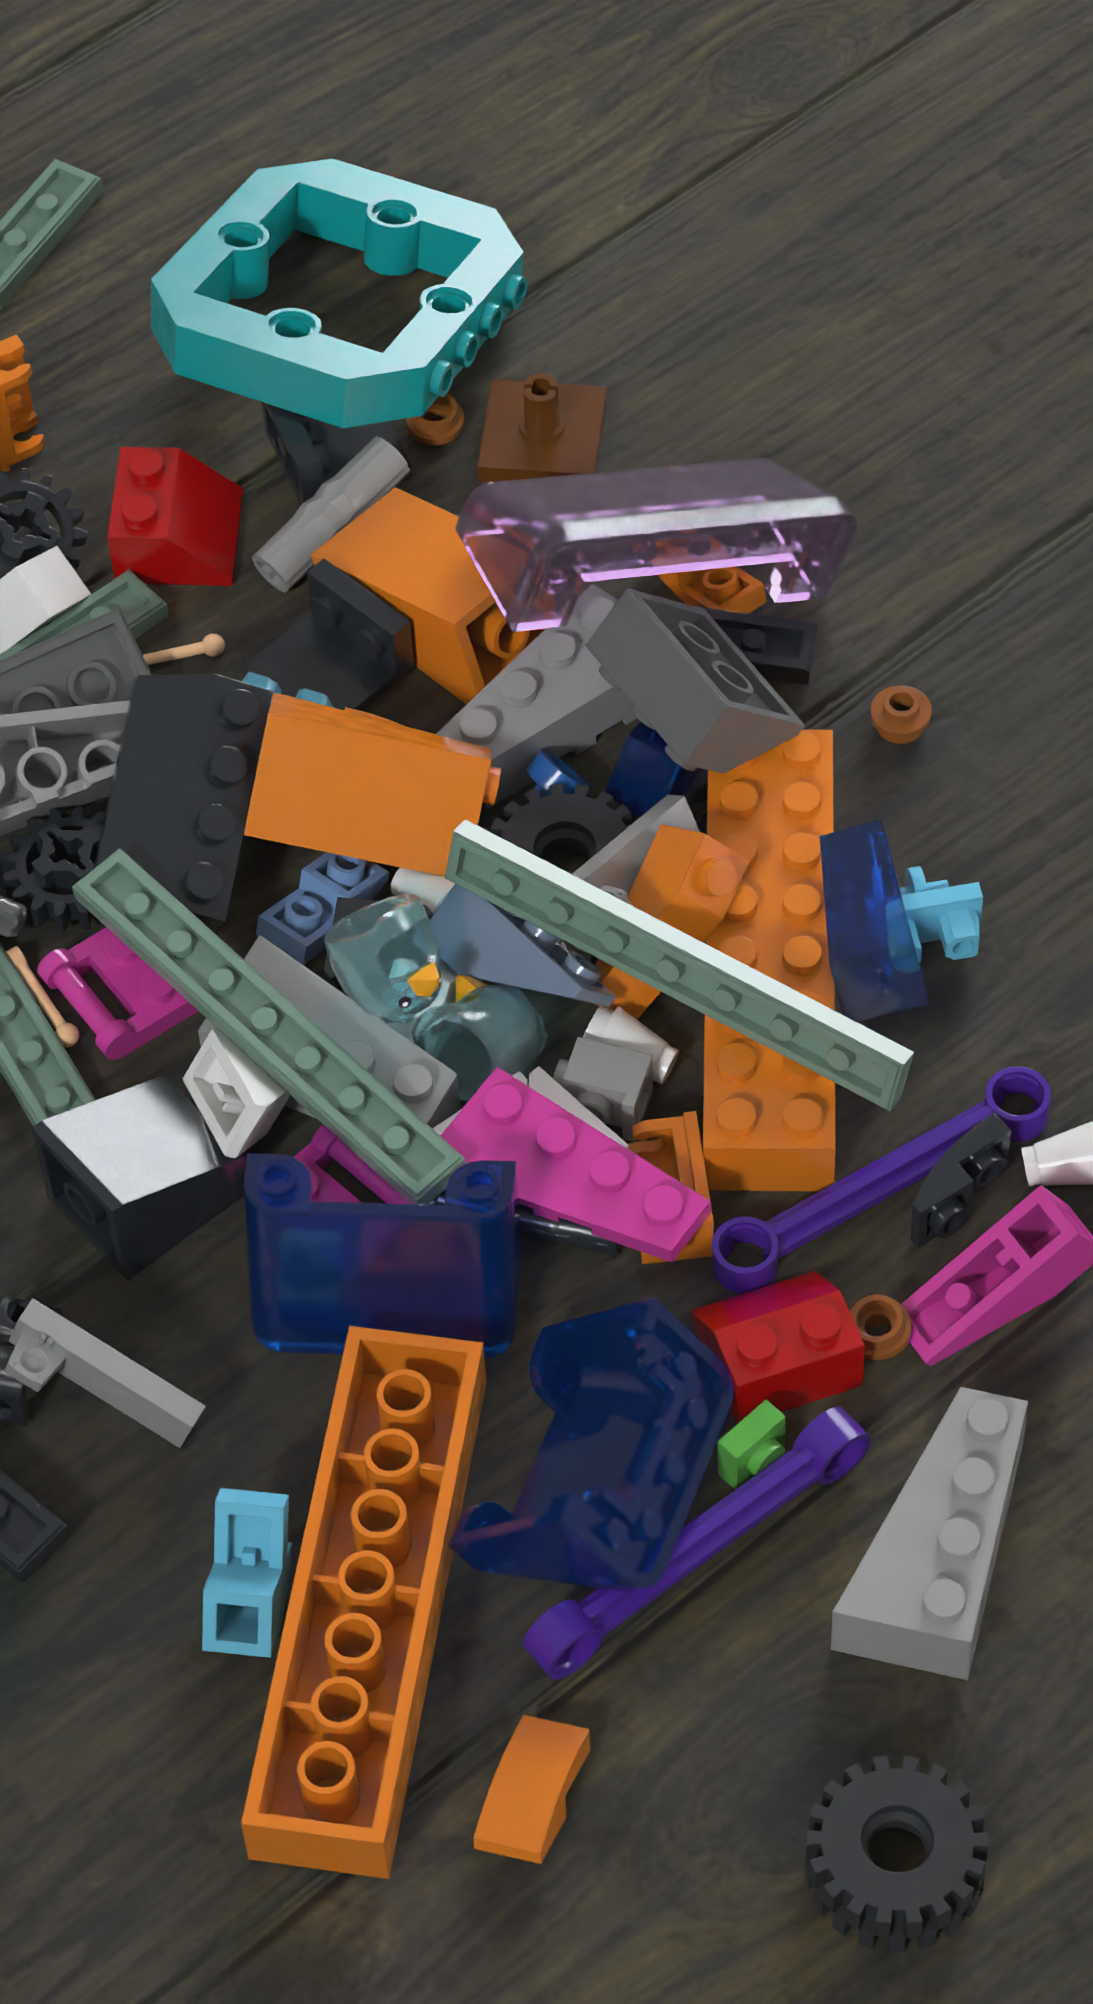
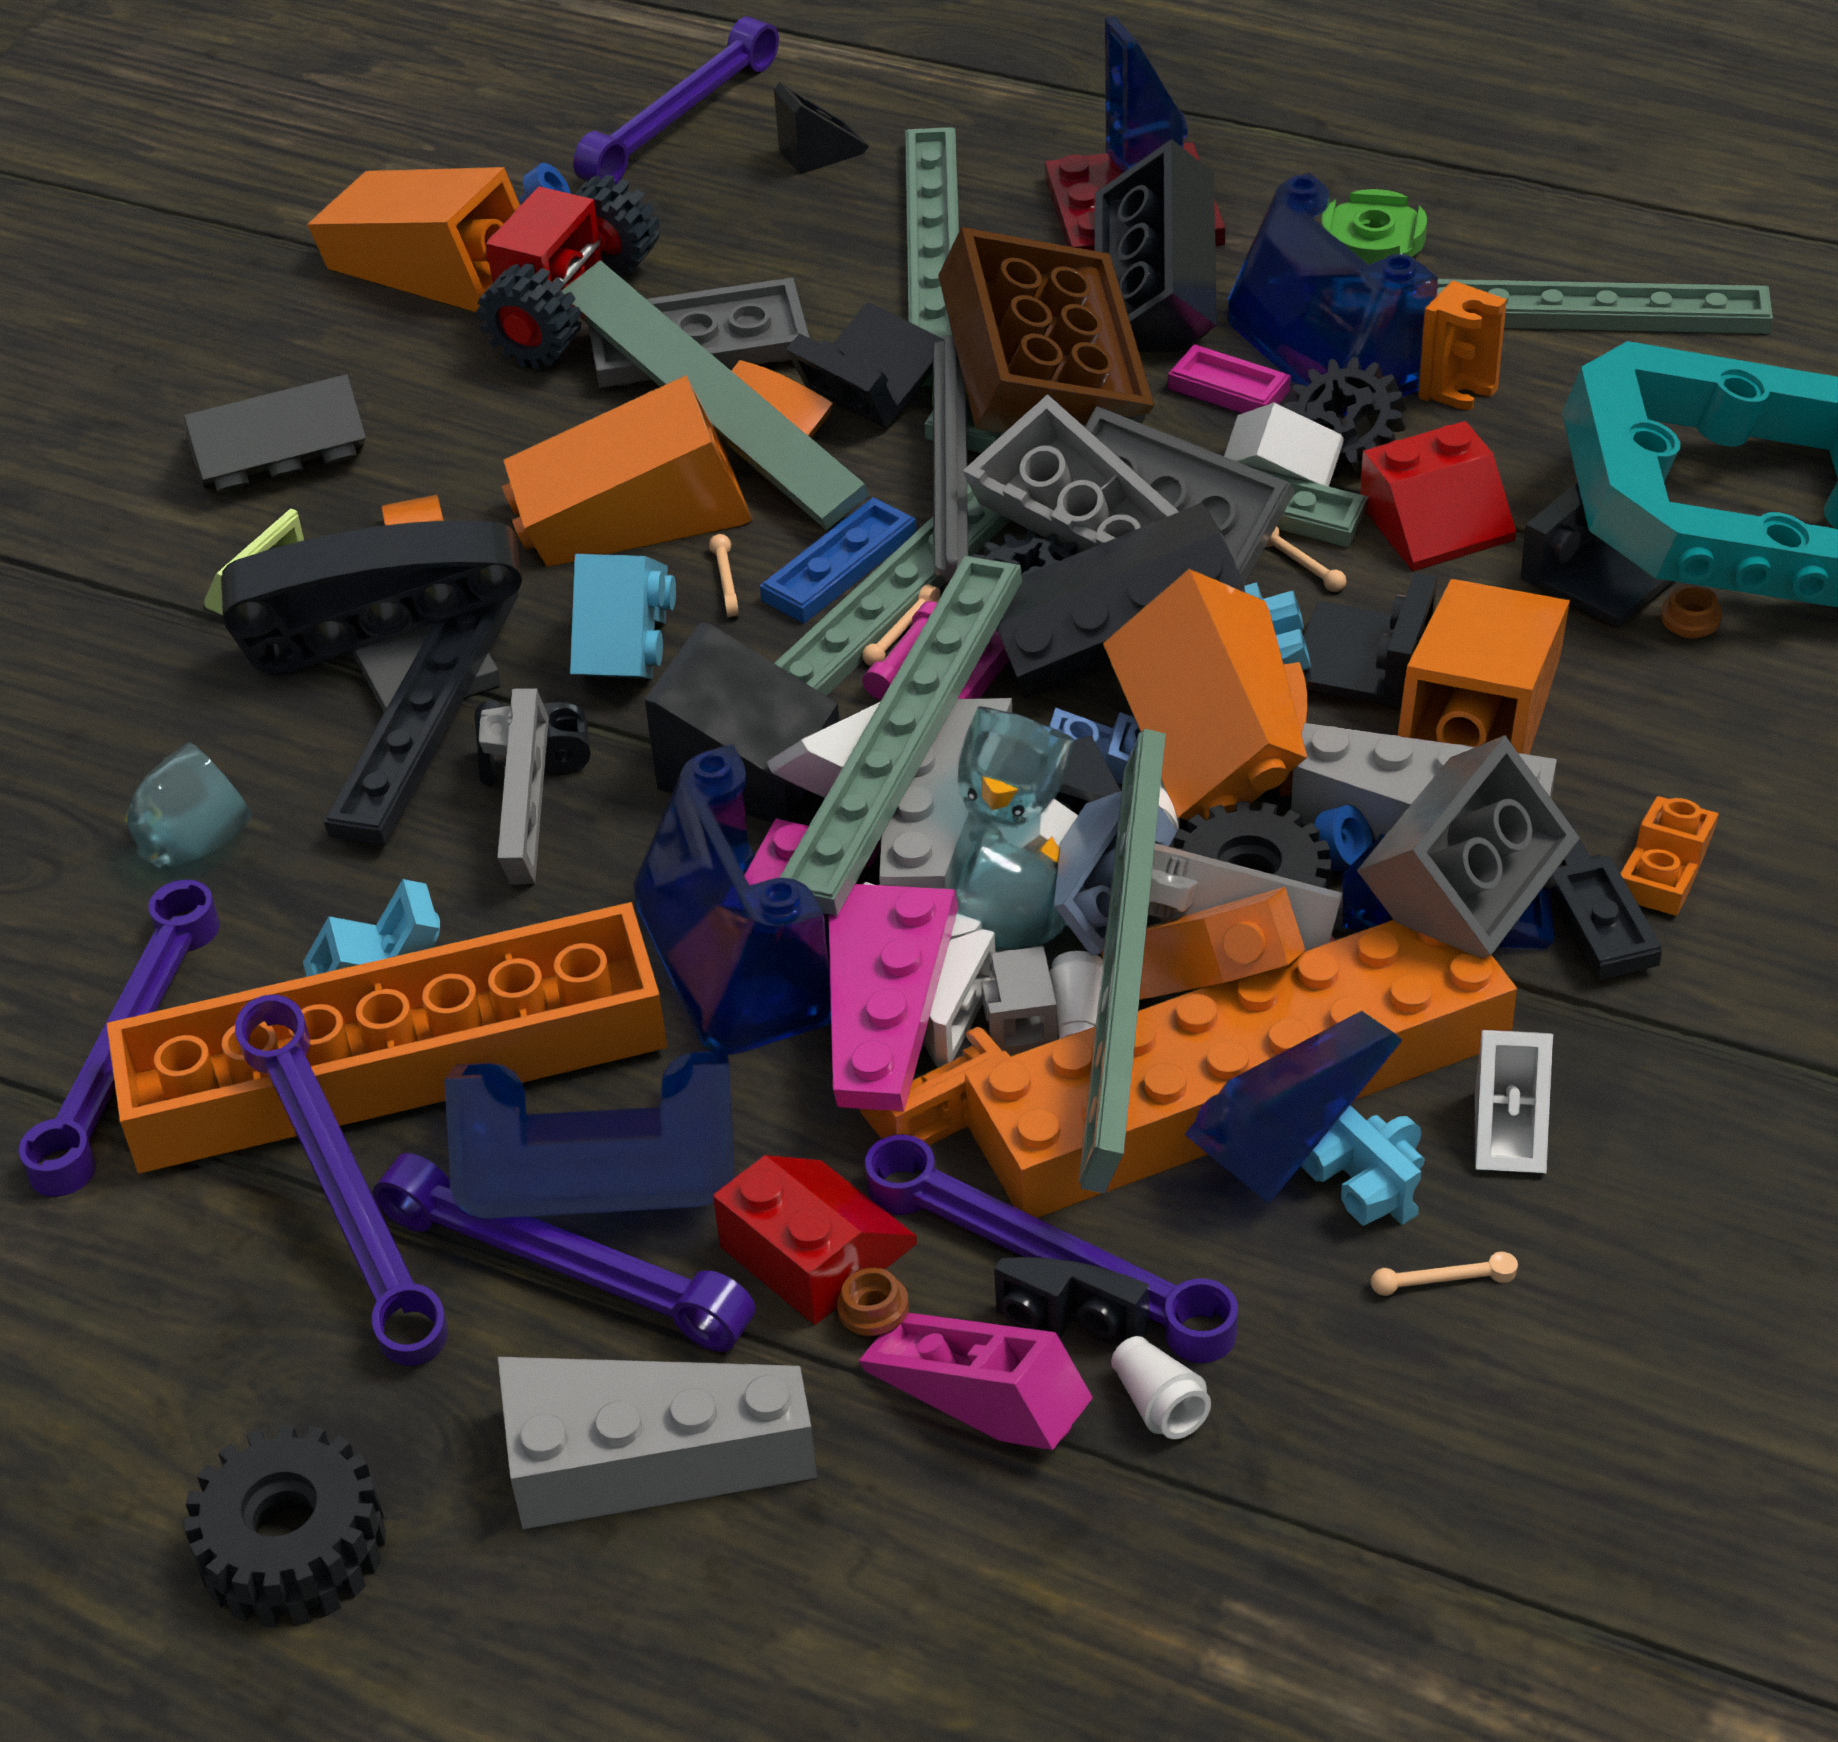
camera: 65 degrees right, 10 degrees down
light grey axle [252,436,410,593] -> none
clear purple windscreen [455,458,857,632] -> none
orange slope [473,1715,591,1864] -> none
reddish brown tile [477,373,607,490] -> none
bright green plate [718,1400,786,1490] -> none
dark orange plate [870,685,932,744] -> none
none -> dark purple piece [18,880,220,1197]
none -> dark purple piece [235,995,448,1366]
none -> light nougat hinge [1371,1252,1518,1296]
none -> white slope [1475,1030,1553,1173]

